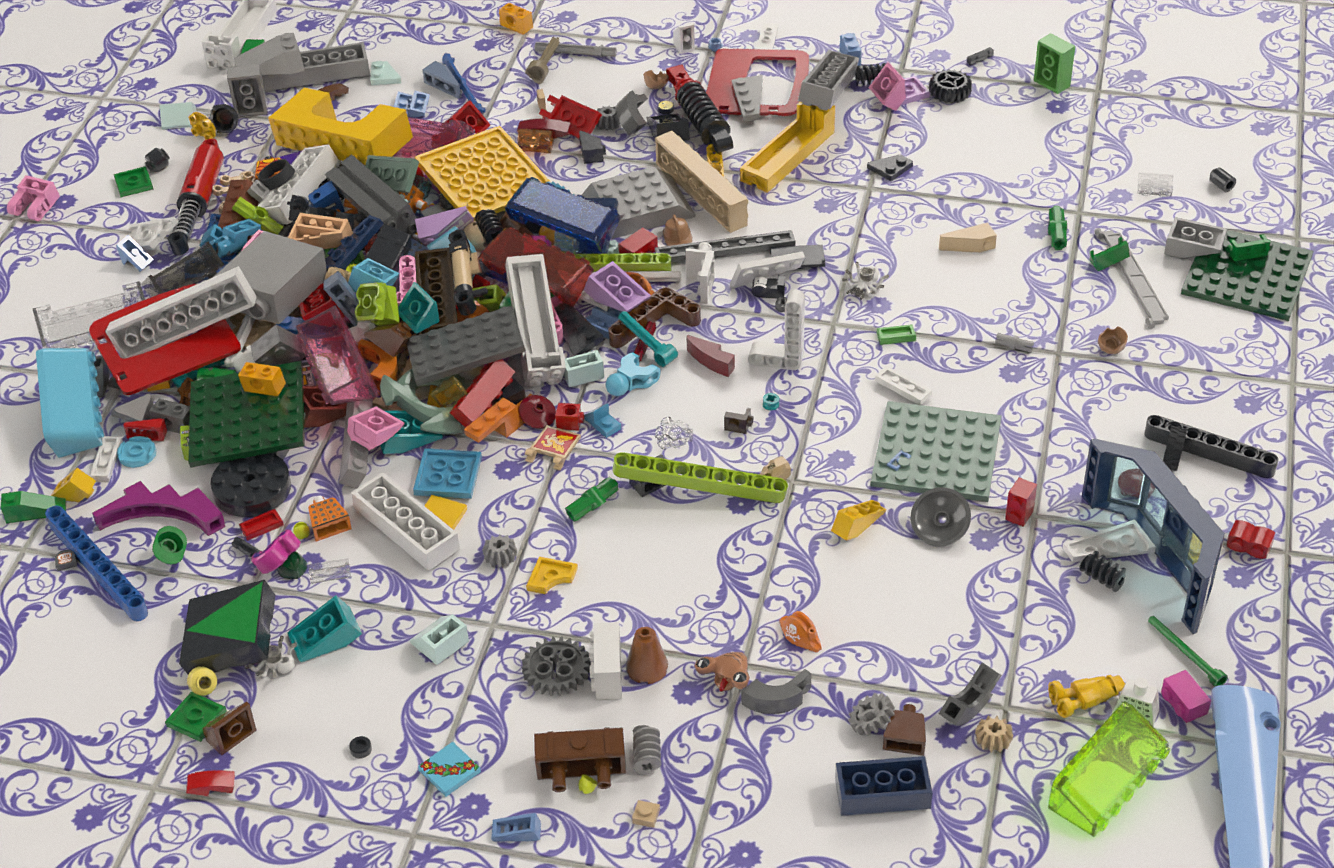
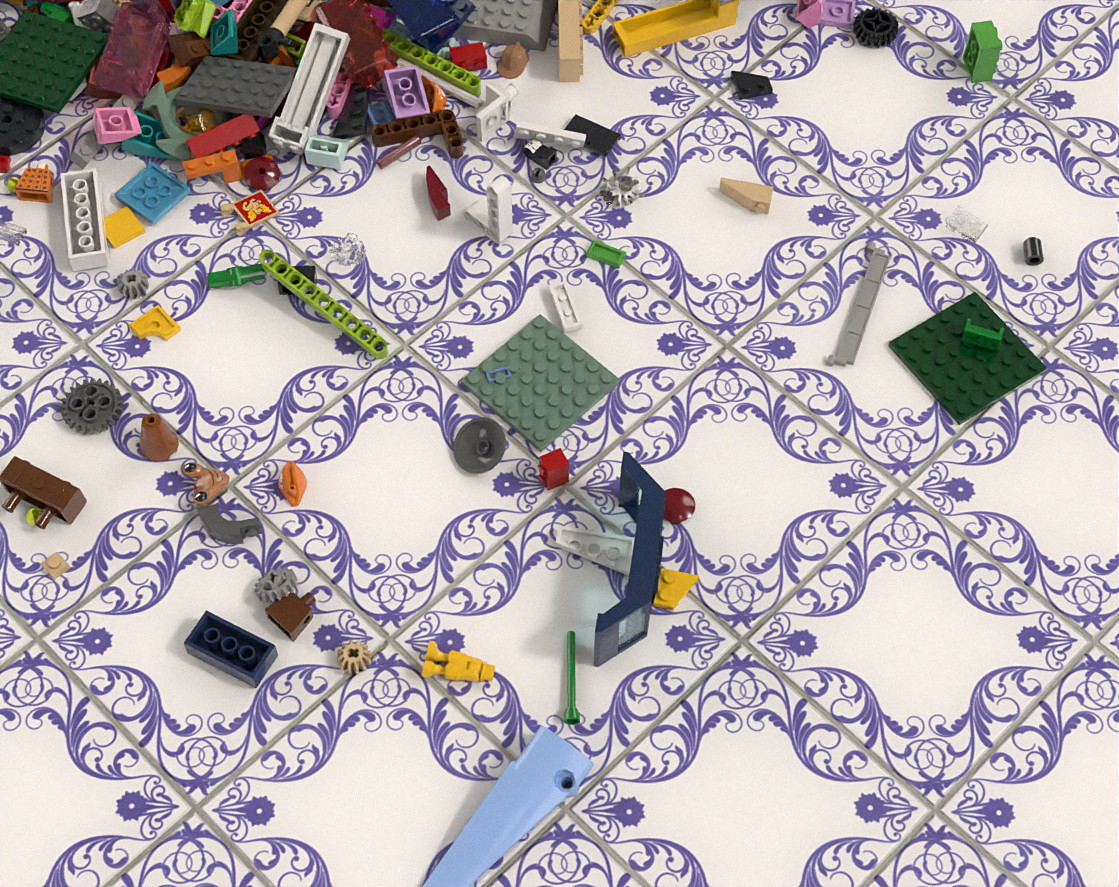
camera: 30 degrees right, 15 degrees up
light orange brick [238,362,286,396] -> none
light aqua slope [410,614,469,665] -> none
red brick [555,403,585,431] -> none
dark azure slope [584,403,621,438] -> none
white brick [590,622,622,700] -> none
medium azure piece [605,352,661,396] -> none
teal axle [618,311,678,367] -> none
light grey piece [633,725,661,775] -> none
dark grey plate [655,230,795,262] -> none
dark brown bracket [724,408,754,434] -> none
tan rock [760,456,791,481] -> none
teal bush [762,393,780,411] -> none
yellow slope [831,500,887,541] -> none
dark grey arch [938,663,1002,726] -> none
axle [966,47,994,65] -> none
light grey pin [995,332,1034,353] -> none
green piece [1048,206,1067,250] -> none
clear neon green windscreen [1048,701,1171,837] -> none
black piece [1079,551,1126,592] -> none
green hinge [1089,236,1130,271] -> none
medium nougat hair [1098,326,1128,354] -> none
white torso [1112,678,1159,727] -> none
black beam [1144,415,1278,478] -> none
dark pink brick [1161,670,1211,723] -> none
black tyre [1163,426,1188,471] -> none
light grey slope [1164,217,1227,258] -> none
red brick [1226,520,1275,559] -> none

